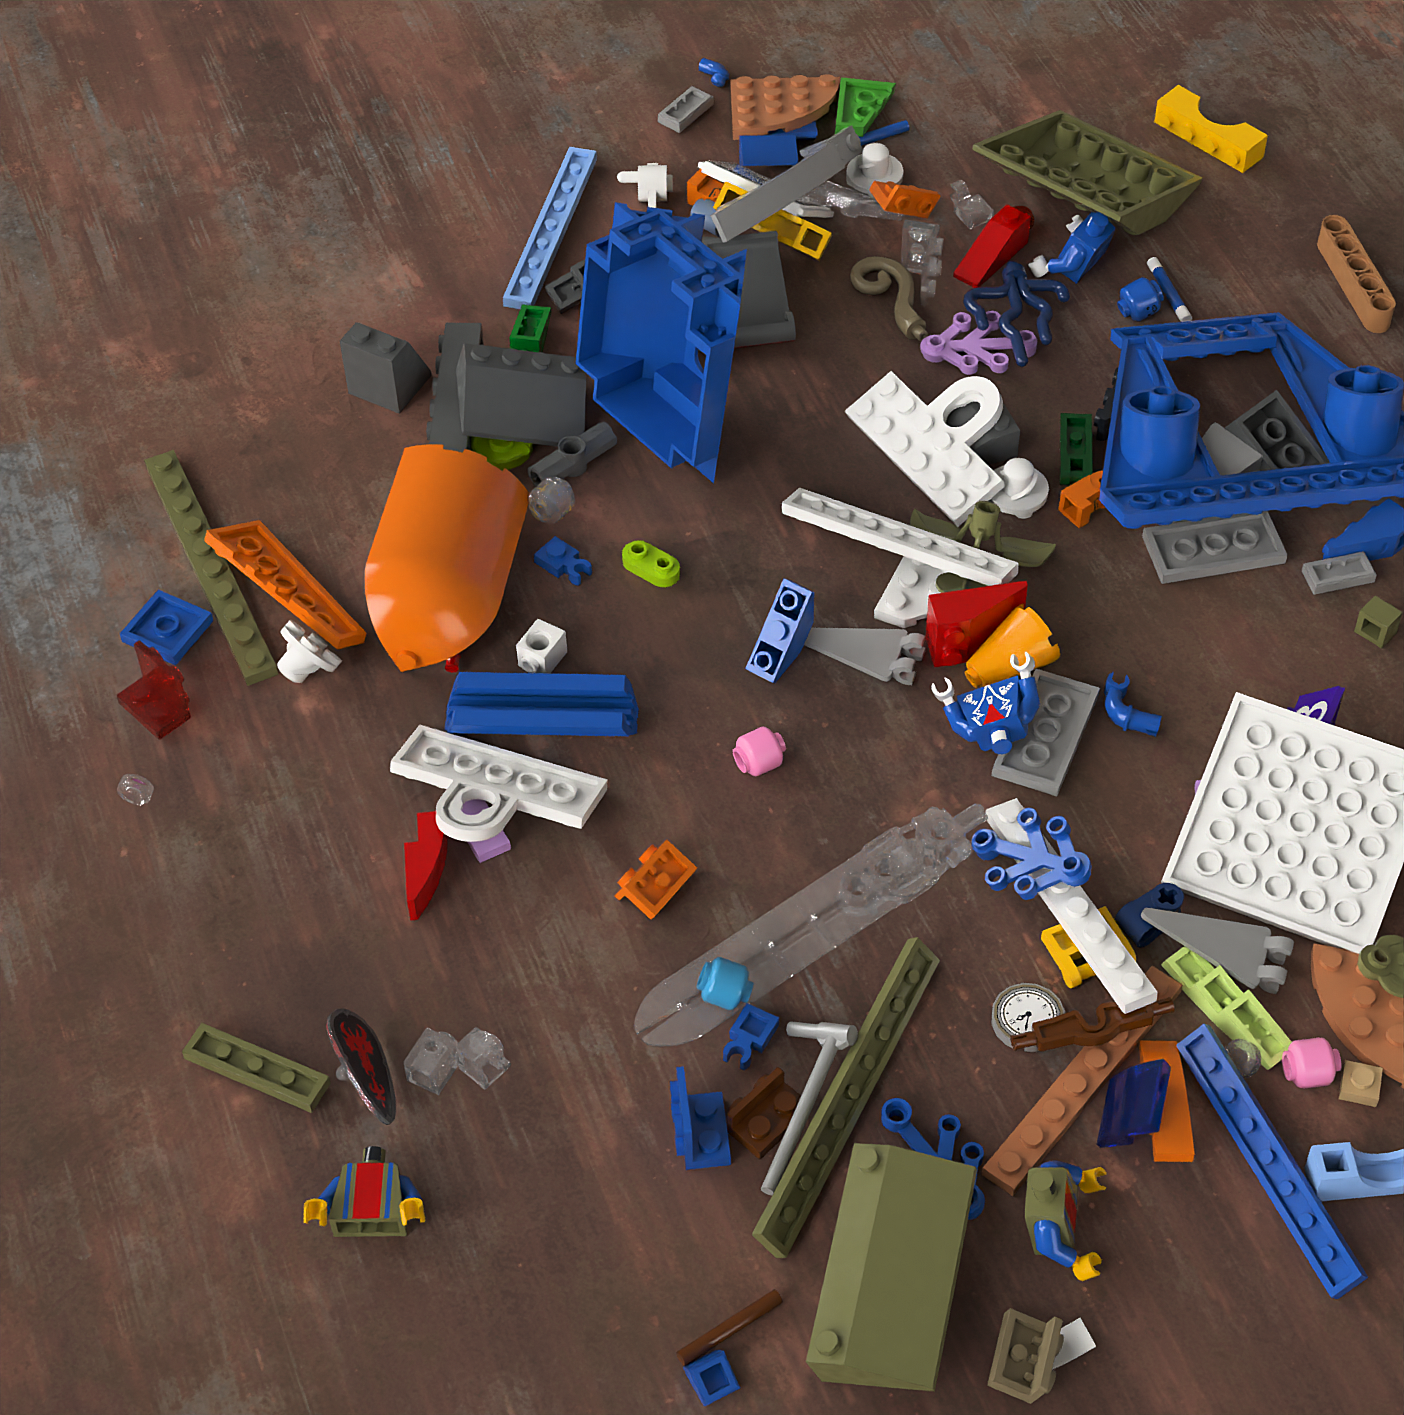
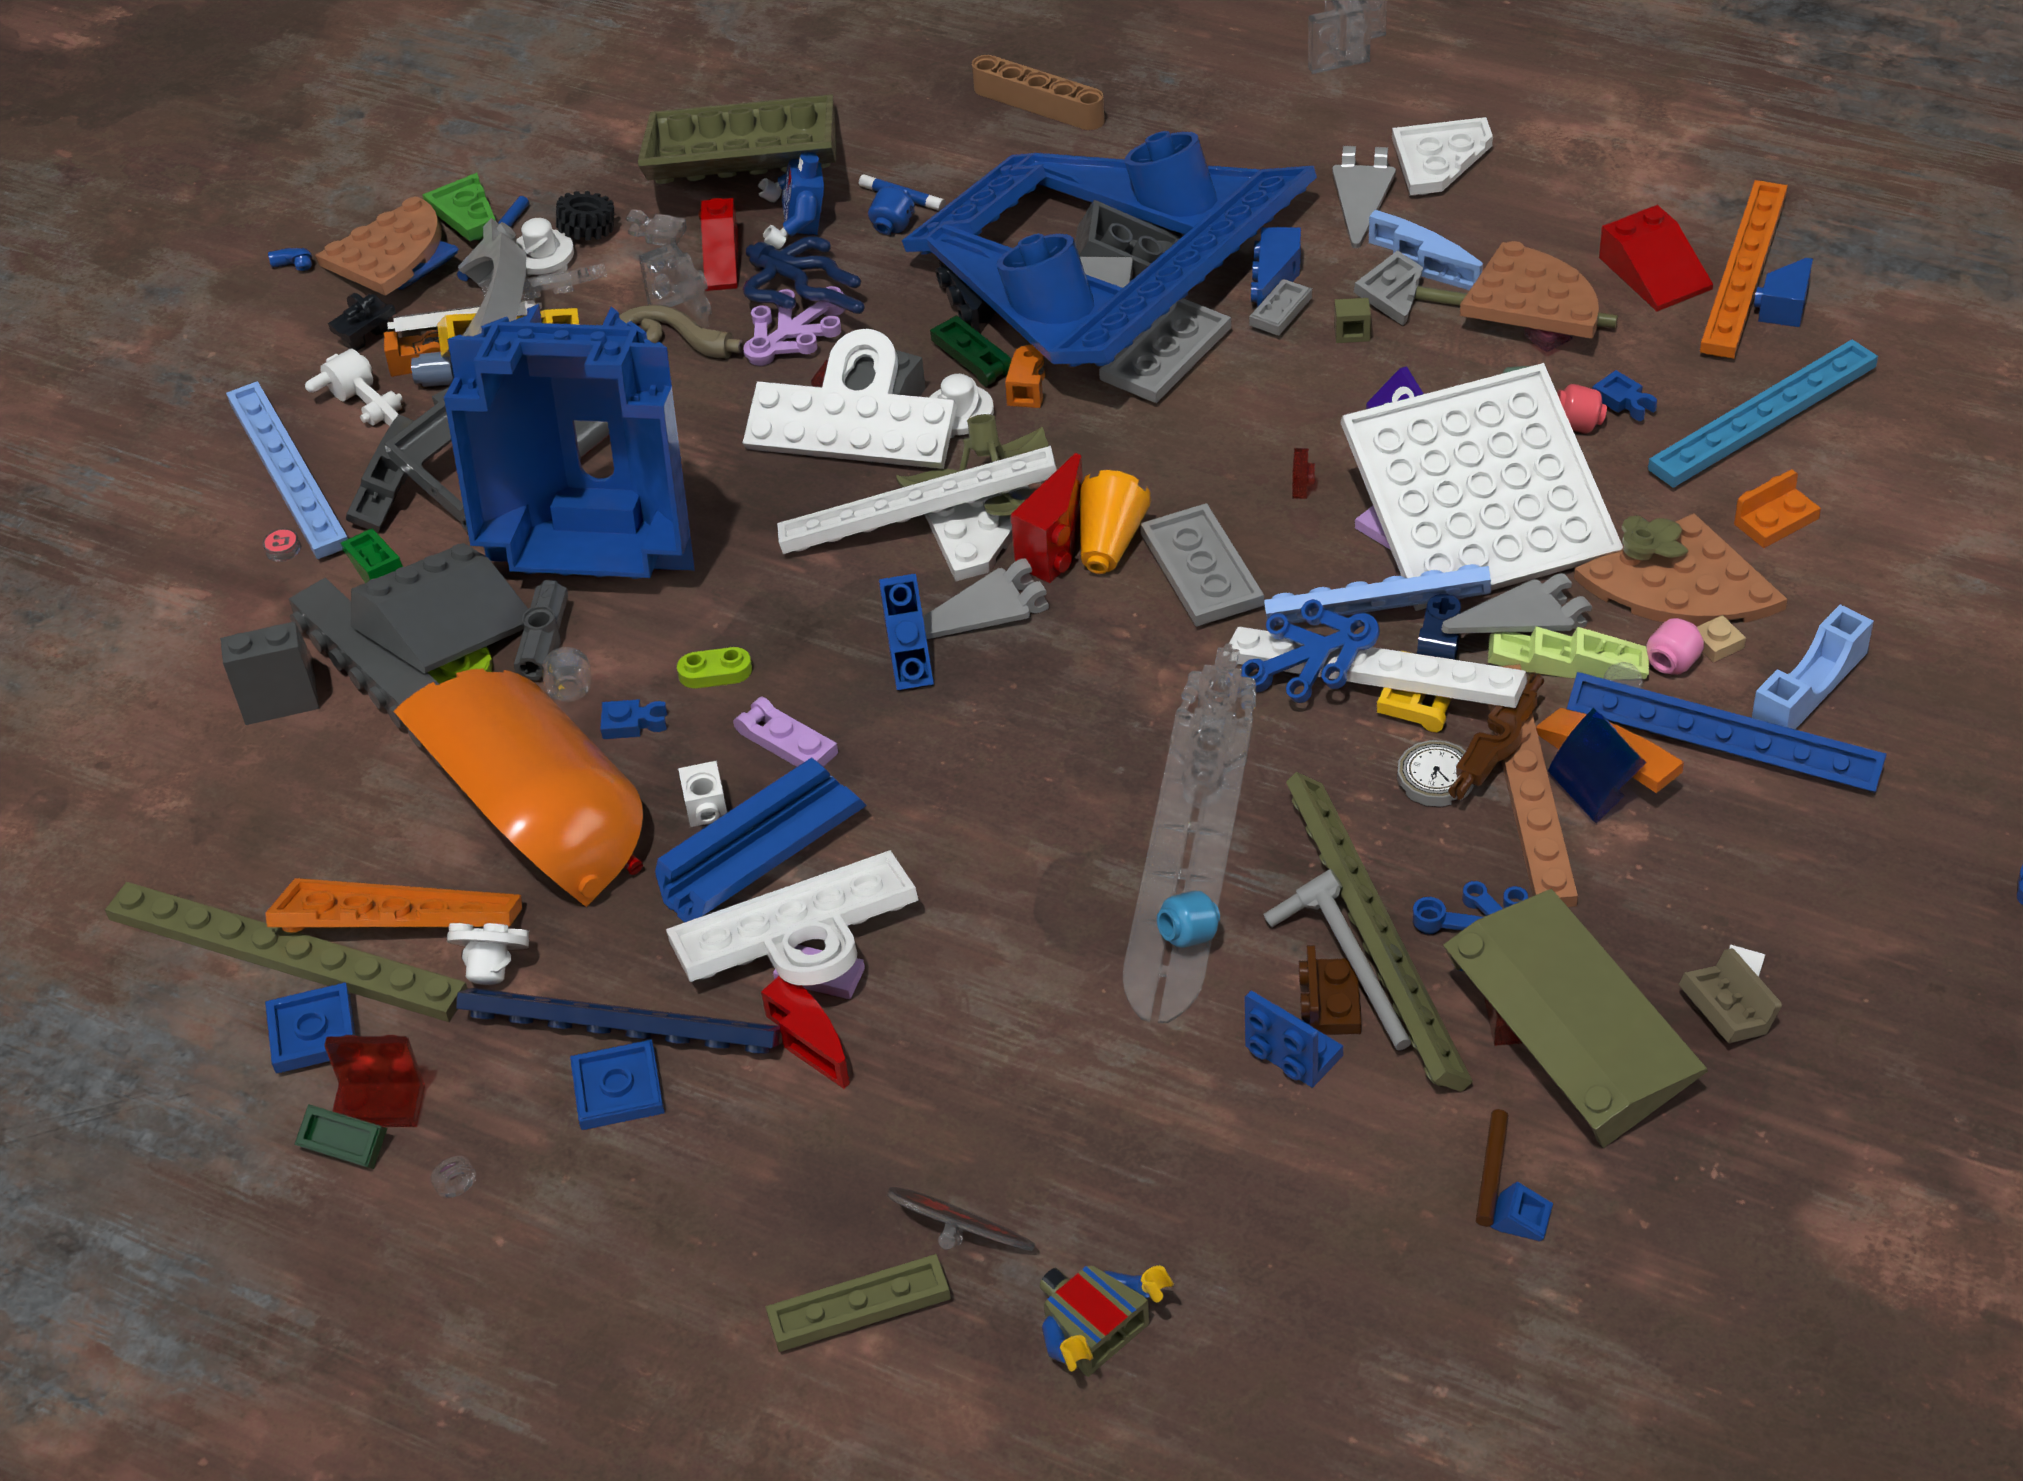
camera: 40 degrees left, 5 degrees down
clear brick [403,1027,462,1095] -> none
clear brick [455,1027,511,1090] -> none
orange bracket [614,839,697,919] -> none
light grey plate [658,86,714,133] -> none
blue plate [723,1003,779,1070] -> none
bright pink head [733,726,786,777] -> none
blue slope [739,135,798,166] -> none
orange bracket [869,181,941,218] -> none
blue torso [932,651,1040,755] -> none
torso [1025,1160,1106,1281] -> none
blue piece [1104,672,1162,737] -> none
yellow arch [1154,85,1268,173] -> none
none -> tile [263,528,301,562]
none -> dark green tile [294,1104,388,1169]
none -> black hips [328,293,396,351]
none -> dark blue plate [456,988,783,1053]
none -> black tyre [556,191,614,240]
none -> blue tile [570,1039,664,1130]
none -> lavender plate [733,697,838,767]
none -> light blue plate [1264,564,1491,626]
none -> clear red plate [1292,448,1315,499]

